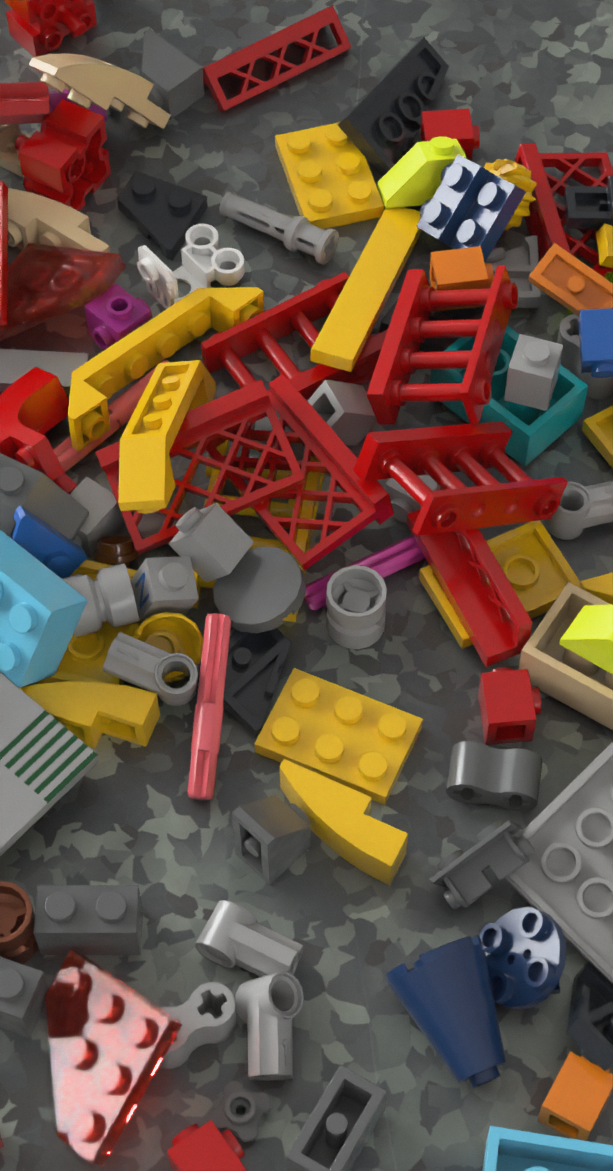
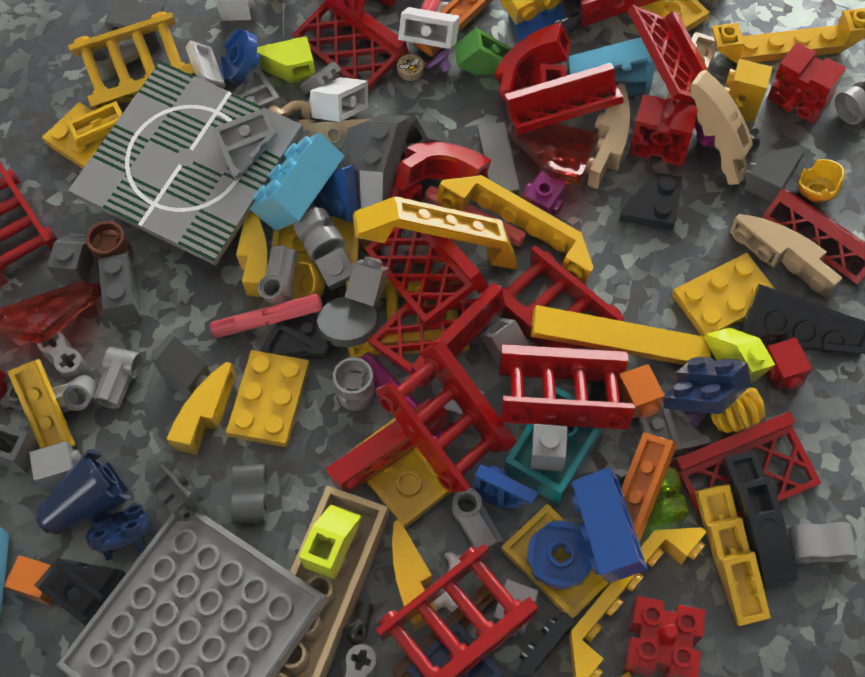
camera: 80 degrees right, 5 degrees up
white piece [137,224,245,309] -> none
light grey pin [219,191,339,265] -> none
red brick [478,667,541,745] -> none
none -> yellow tile [7,359,75,449]
none -> light grey brick [29,441,81,491]
none -> blue wing [474,464,538,510]
none -> yellow brick [724,59,772,123]
none -> tan slope [729,214,842,299]
none -> yellow hair [798,159,845,203]

